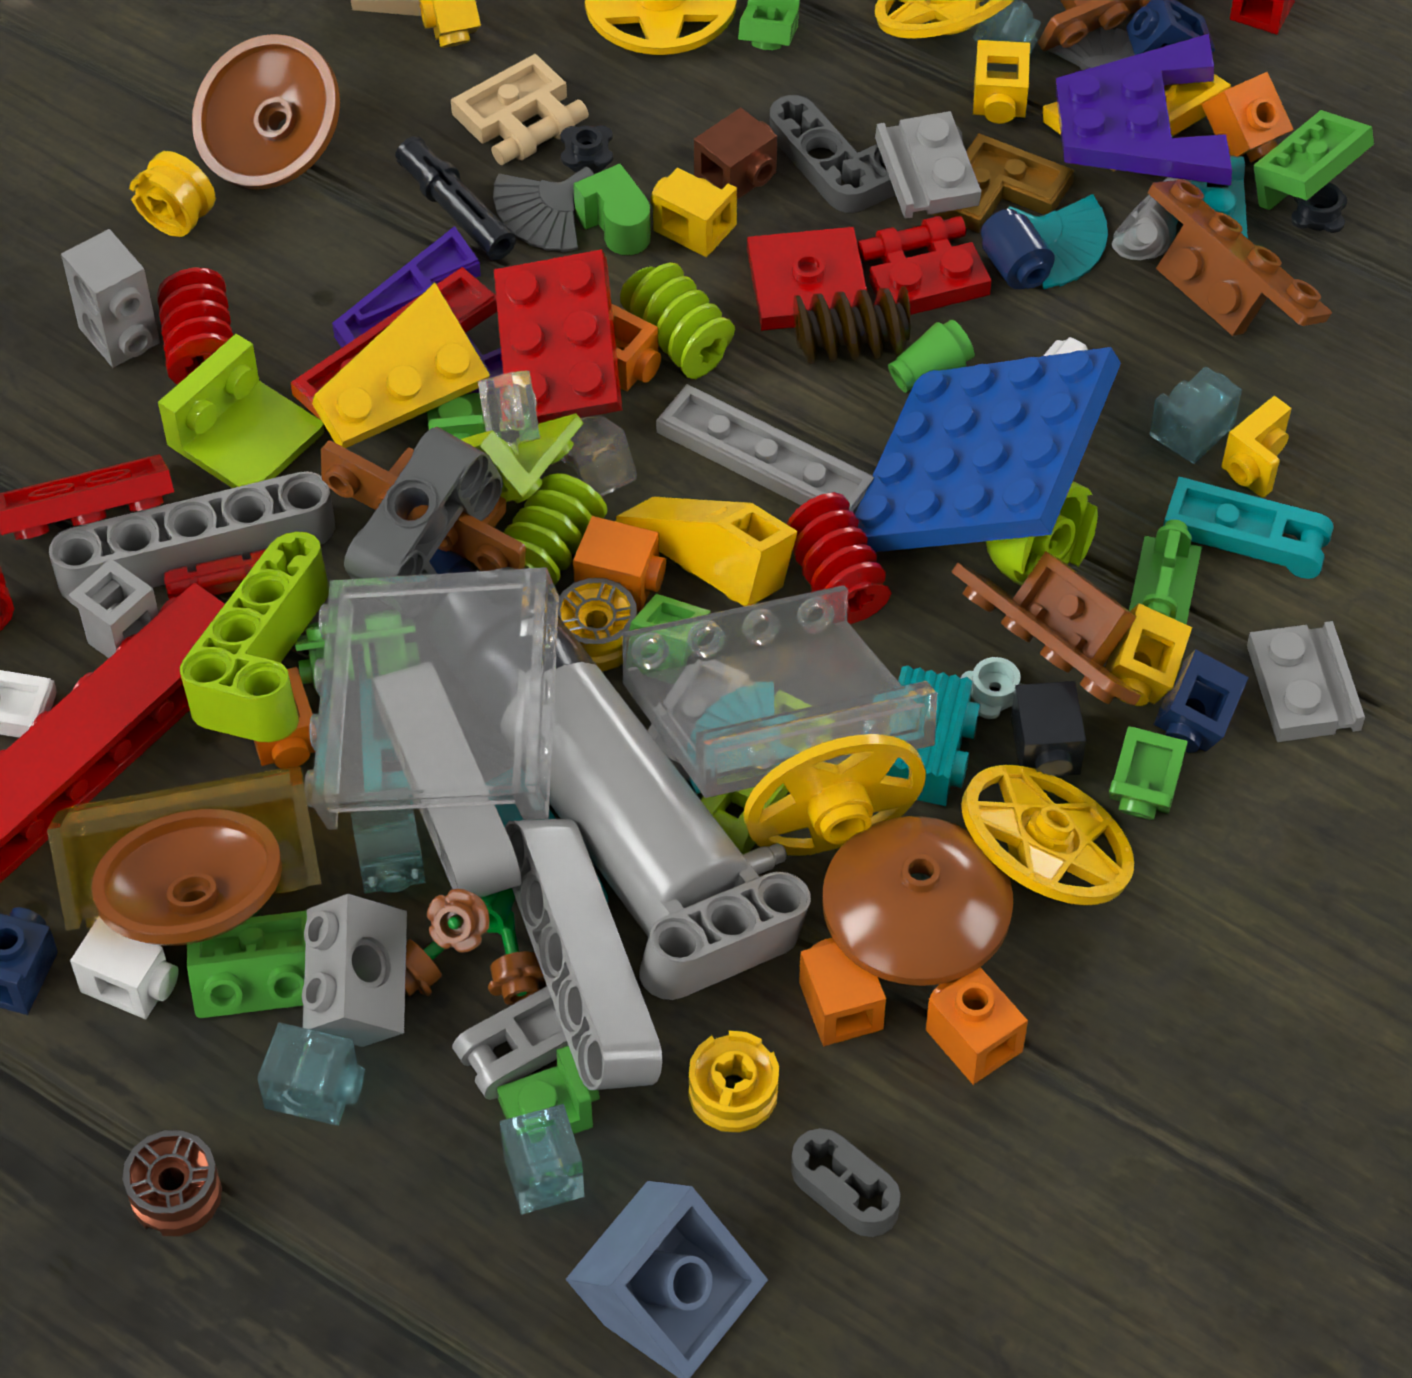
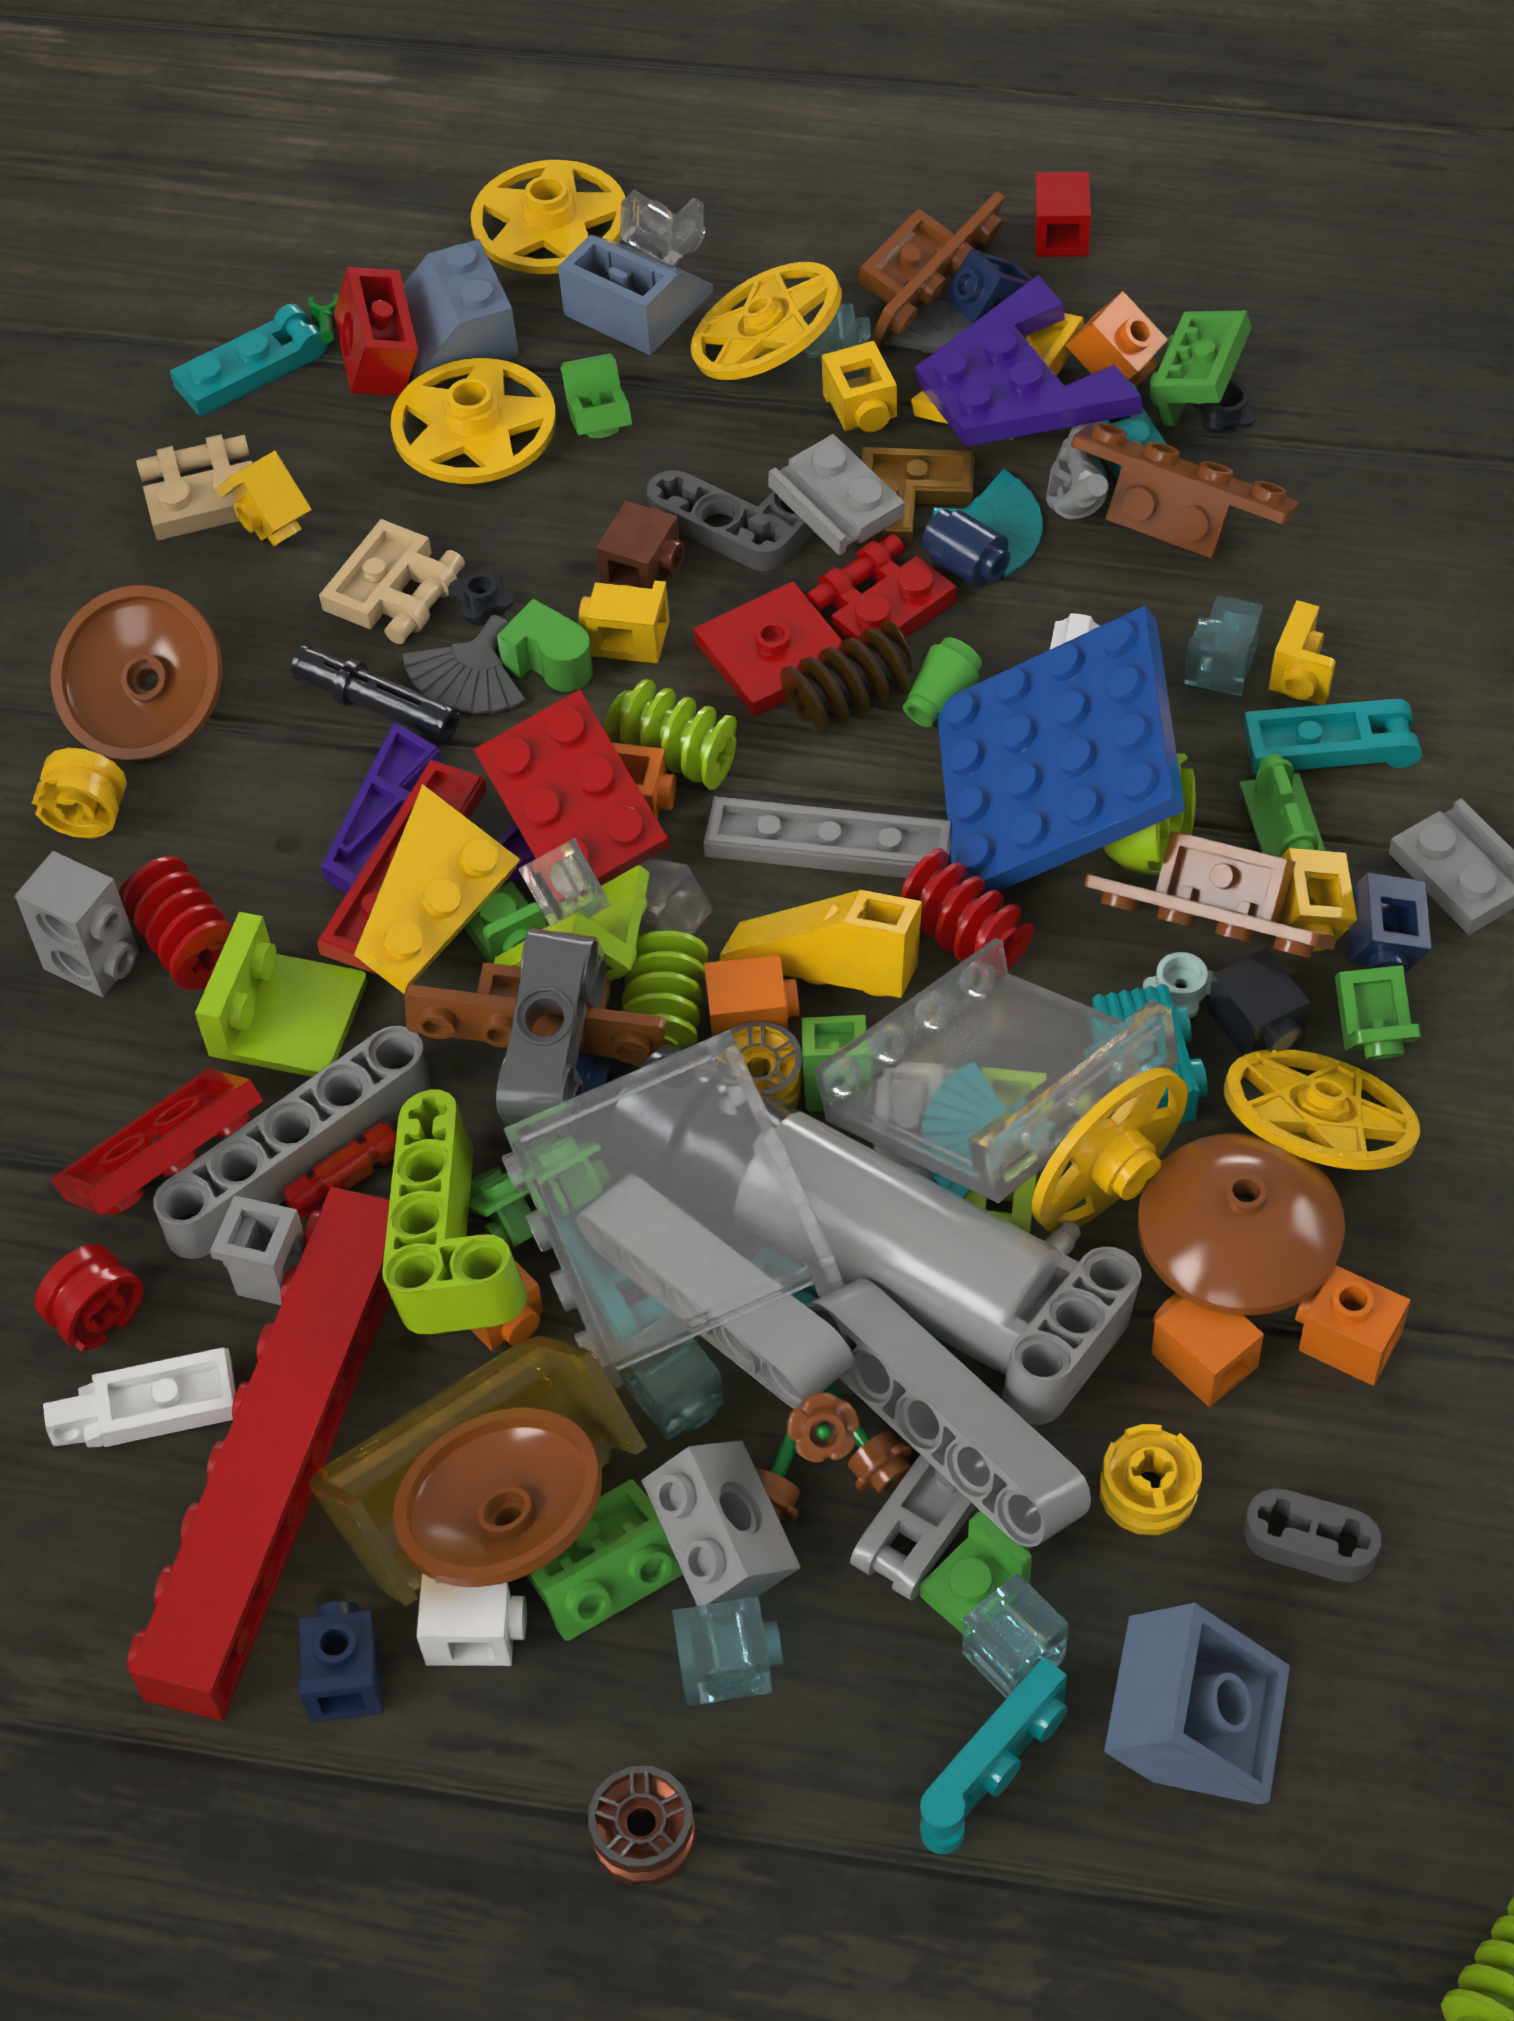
camera: 20 degrees left, 0 degrees up
none -> teal plate [920,1657,1068,1855]

